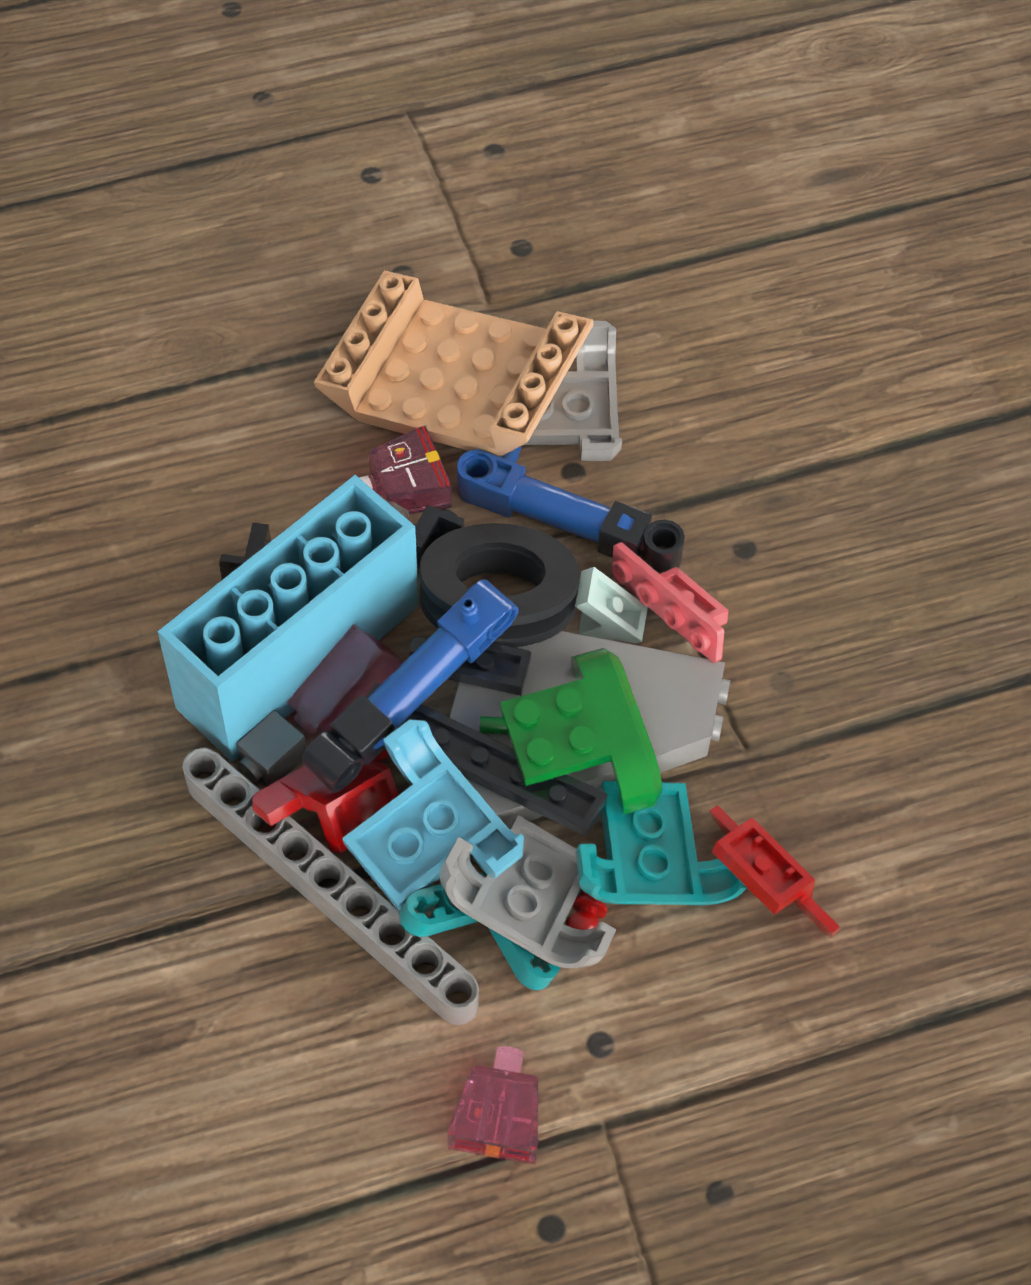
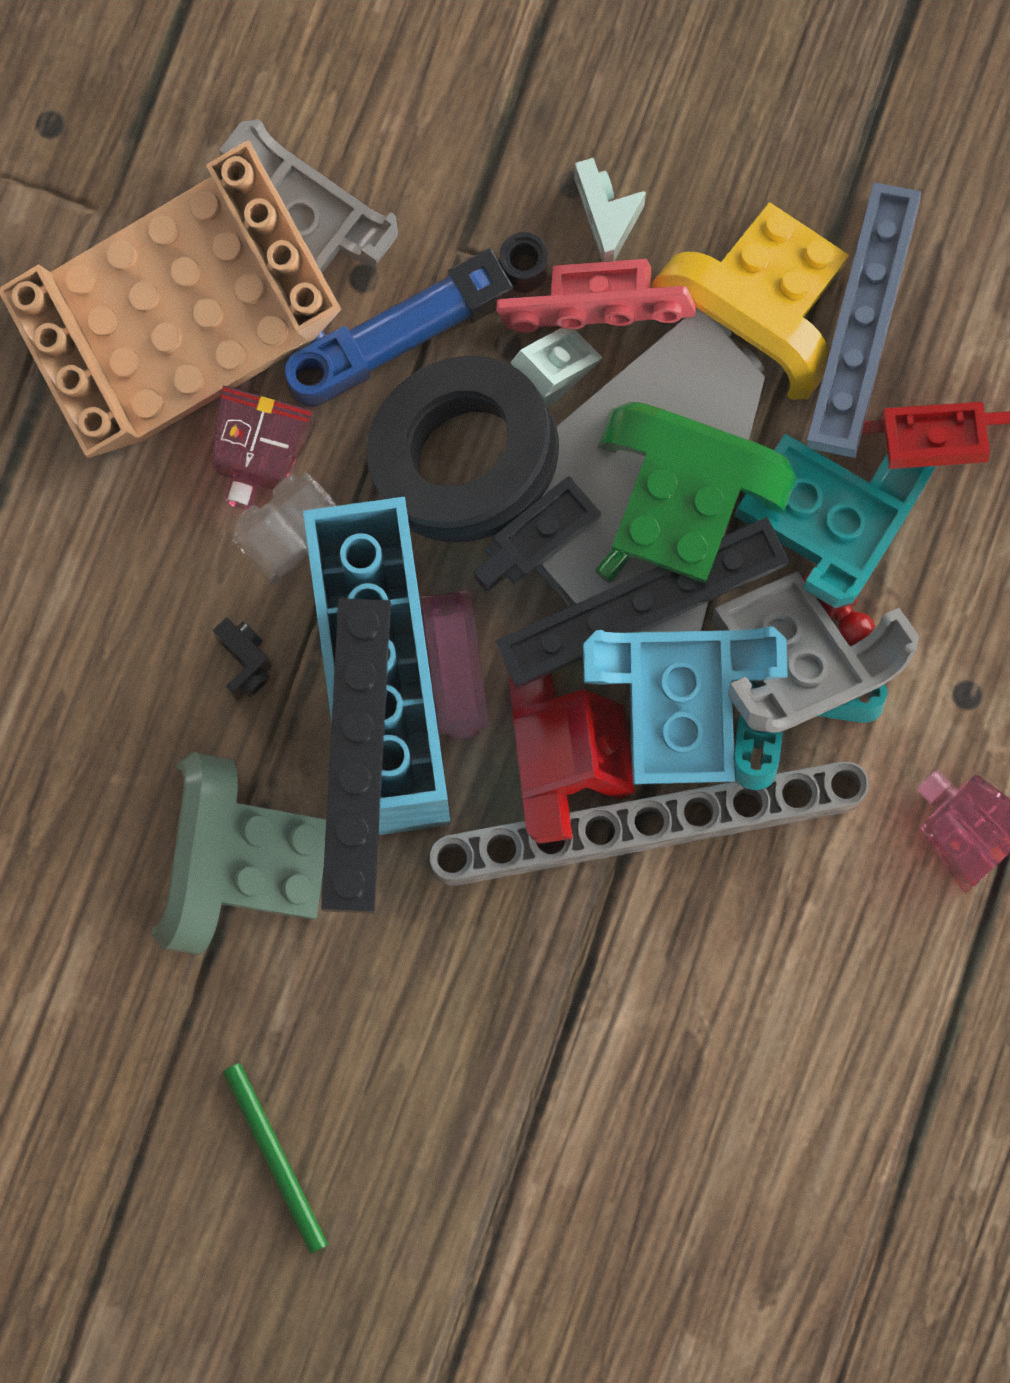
camera: 50 degrees left, 20 degrees up
dark grey brick [237,710,306,786] -> none
blue piece [301,579,519,793] -> none
black bracket [413,505,464,569] -> none
none -> sand green piece [151,752,326,955]
none -> black plate [321,598,391,914]
none -> light aqua slope [574,158,646,262]
none -> yellow piece [650,202,849,400]
none -> sand blue plate [807,182,921,458]

